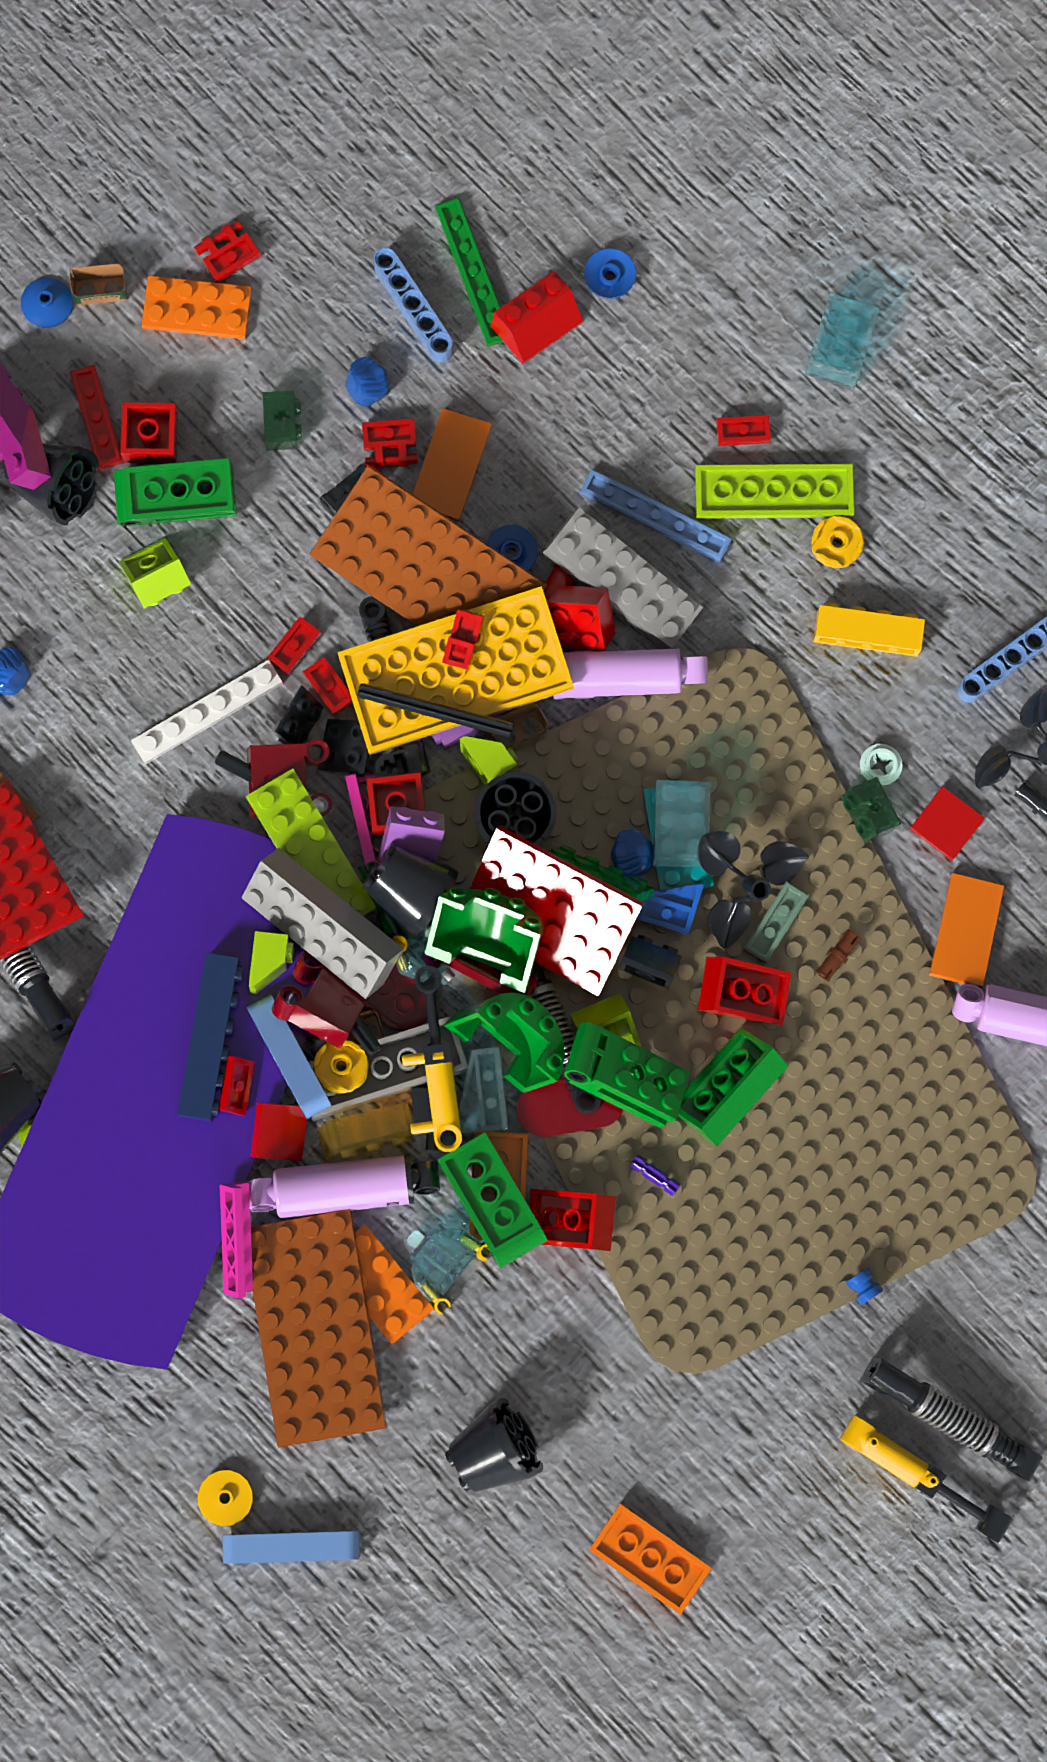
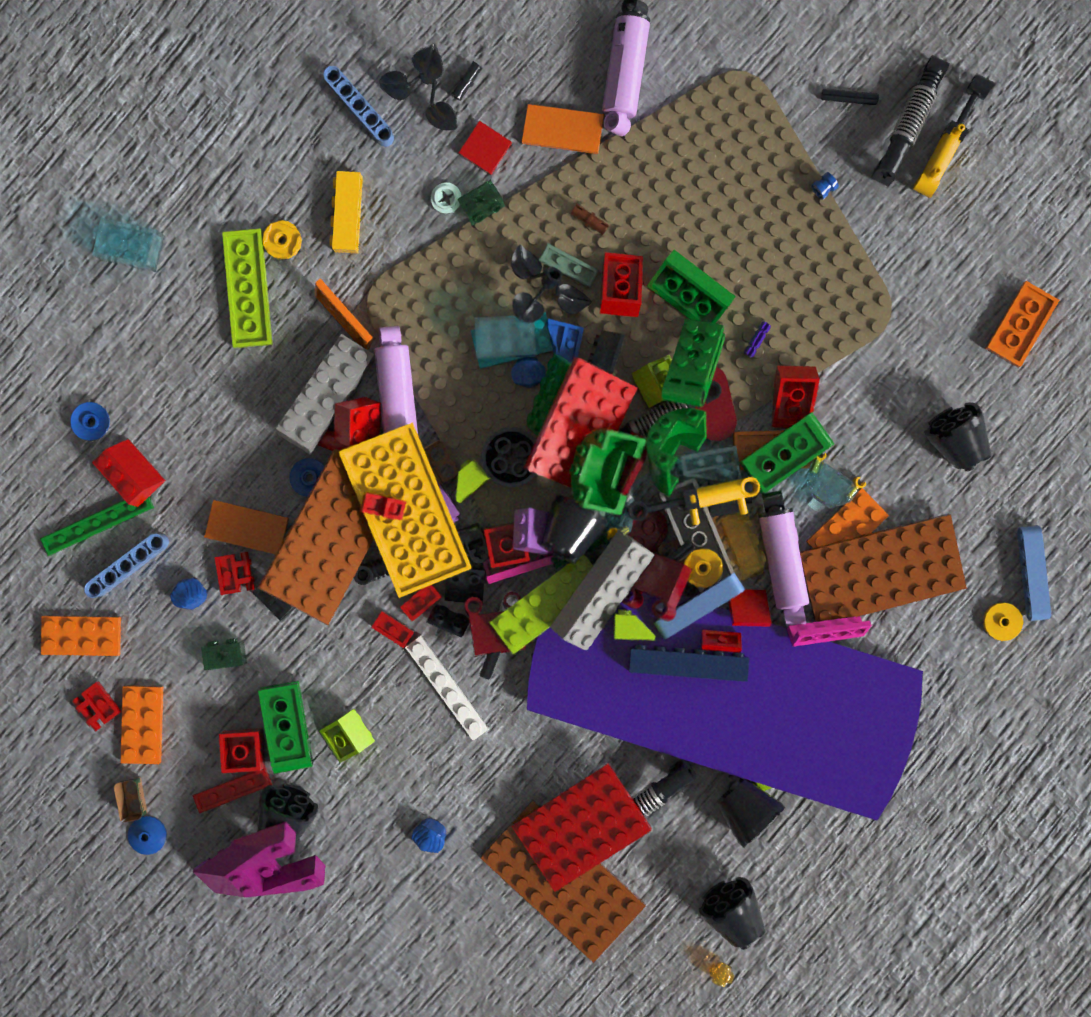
camera: 90 degrees left, 10 degrees up
black axle [358,683,514,738] -> none
medium blue tile [579,469,732,563] -> none
red plate [716,415,771,446] -> none
none -> orange plate [41,616,121,656]
none -> orange tile [314,278,373,350]
none -> black axle [821,89,879,105]

